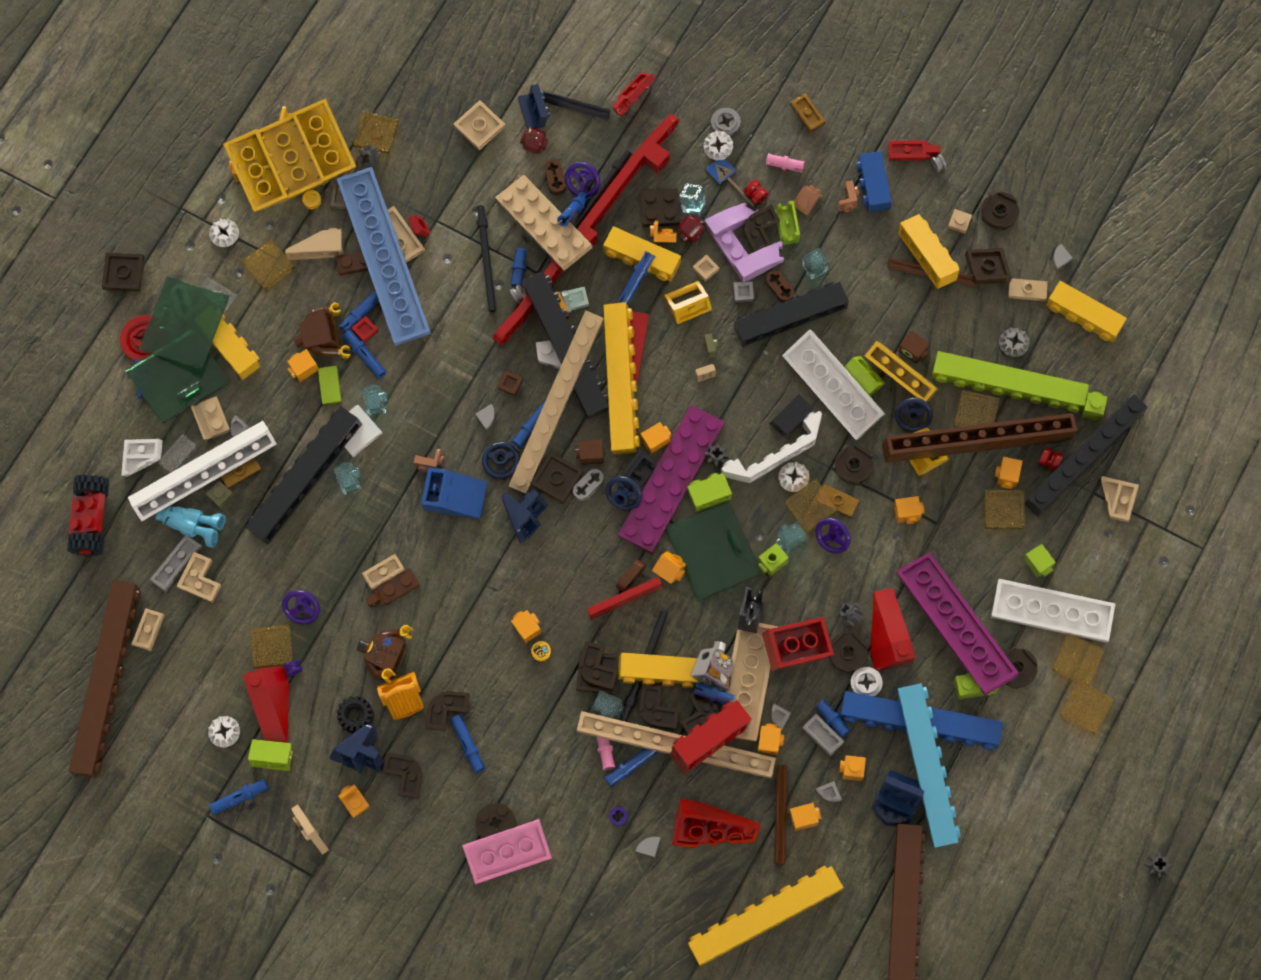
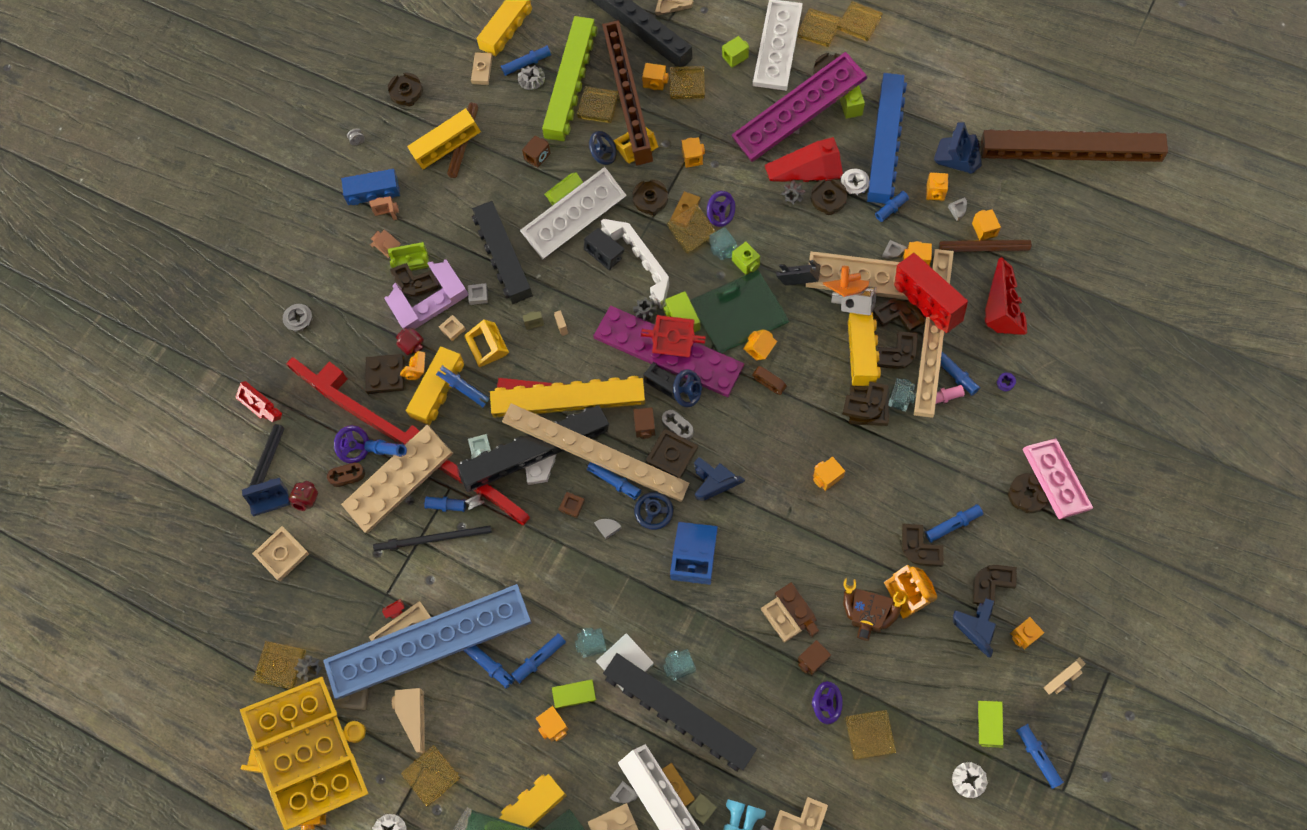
camera: 90 degrees left, 5 degrees down
red wedge [243,666,290,743] -> none
dark purple bush [283,660,303,677] -> none
reddish brown torso [293,302,351,359] -> none
reddish brown plate [336,251,368,276] -> none
black tyre [336,696,374,733] -> none
red plate [351,316,379,343] -> none
nougat bracket [414,449,445,473] -> none
yellow tile [531,641,551,662] -> none
black bar [572,150,632,229] -> none
red tile [587,577,662,619] -> none
black bar [620,611,668,722] -> none
light grey tile [635,837,661,858] -> none
light orange brick [641,422,672,455] -> none
clear light blue brick [679,183,706,215] -> none
yellow brick [688,866,843,967] -> none
blue pin [693,682,735,705] -> none
white gear [704,130,733,160] -> none
piece [705,159,755,207] -> none
red wheel [743,179,769,206] -> none
red brick [762,617,834,672] -> none
bright pink pin [766,153,805,173] -> none
reddish brown beam [766,270,794,303] -> none
white gear [778,461,809,492] -> none
pearl gold plate [790,93,826,133] -> none
clear light blue brick [802,247,829,280] -> none
light grey plate [802,714,845,757] -> none
yellow brick [865,341,939,403] -> none
red hinge [888,140,940,161] -> none
medium azure brick [897,683,961,848] -> none
tan plate [948,209,972,234] -> none
dark brown plate [965,248,1012,285] -> none
red wheel [1038,447,1063,471] -> none
light grey tile [1053,244,1073,270] -> none
lime brick [1081,392,1107,422] -> none
none -> blue pin [501,45,551,76]
none -> red plate [641,315,706,358]
none -> reddish brown brick [798,640,831,675]
none -> orange shield [823,266,870,297]

